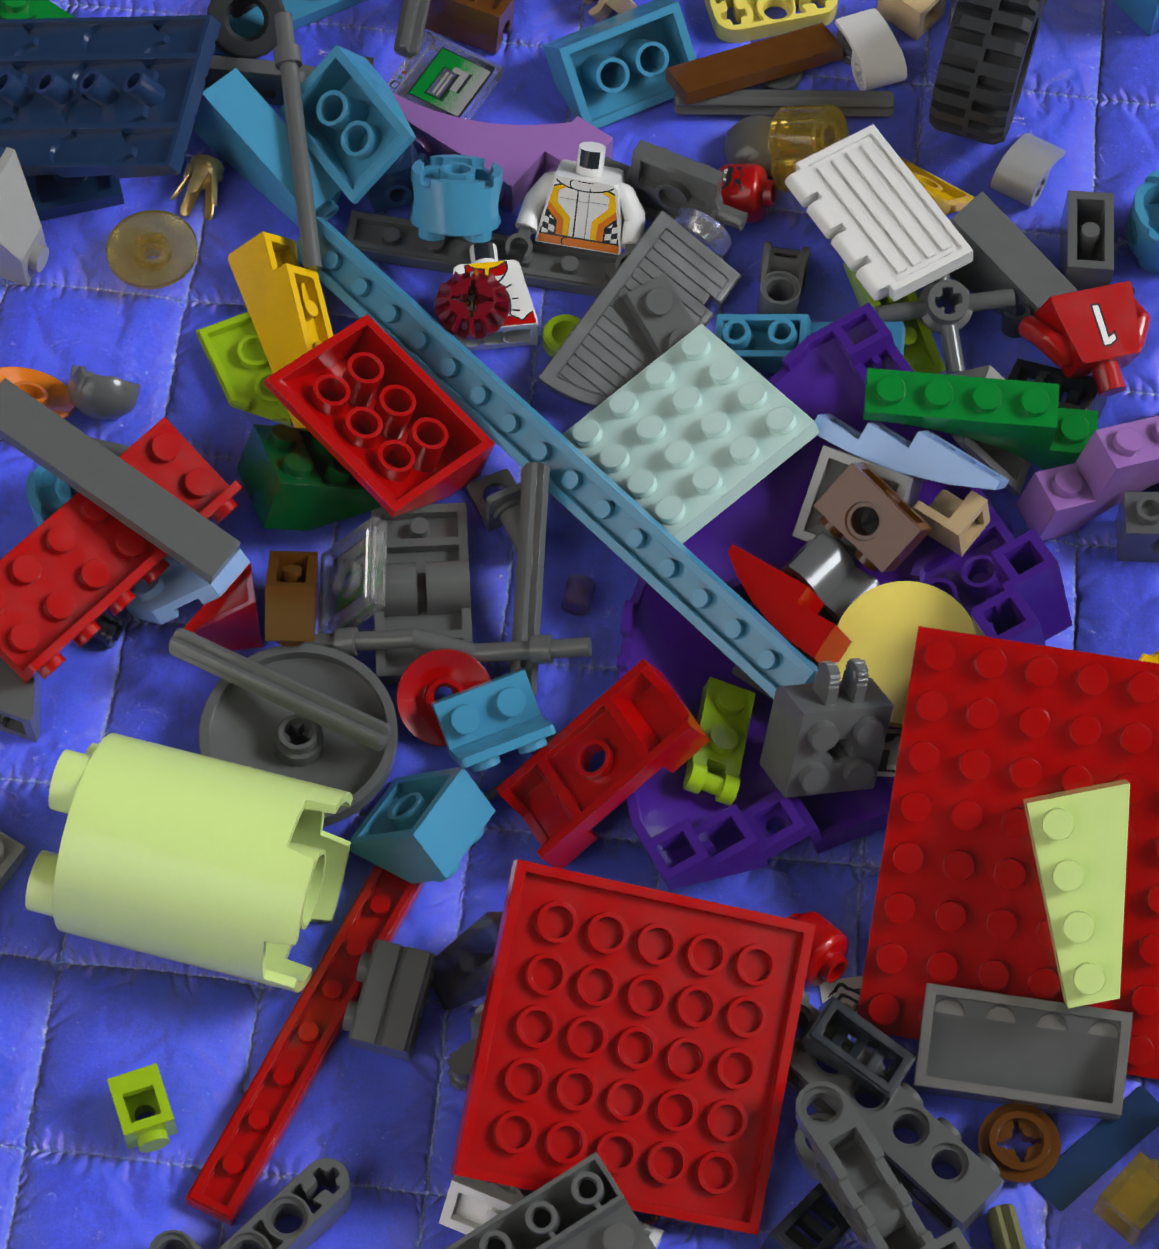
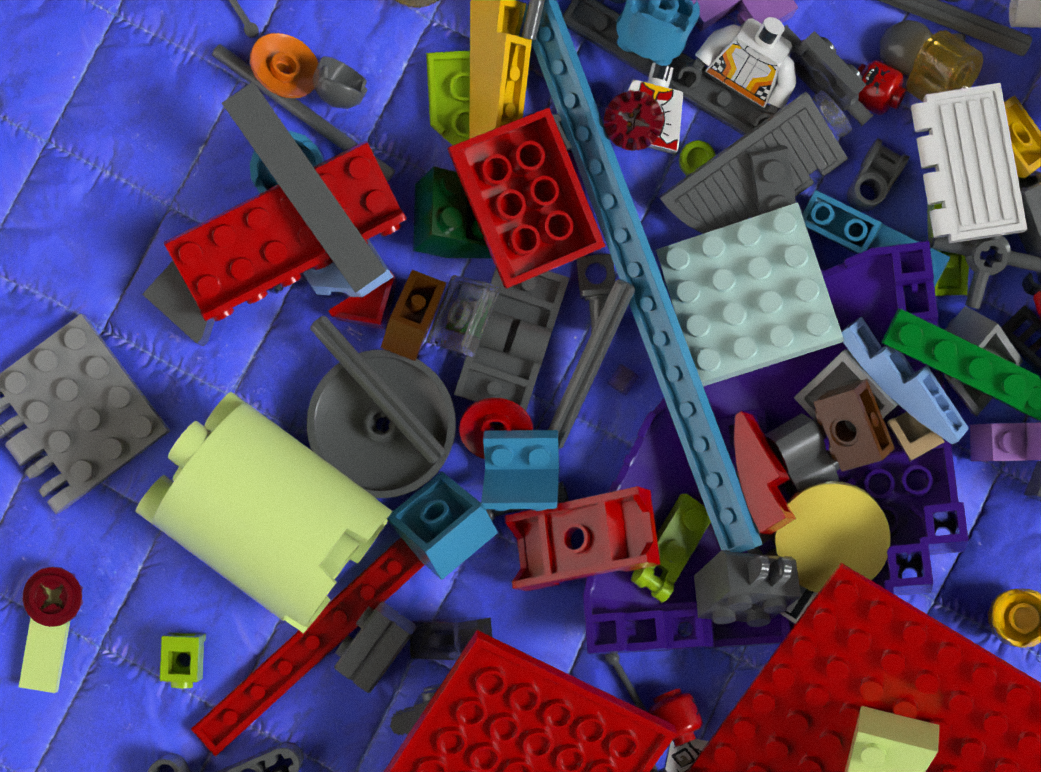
camera: 25 degrees right, 25 degrees up
dark grey bar [304,627,592,665] -> none

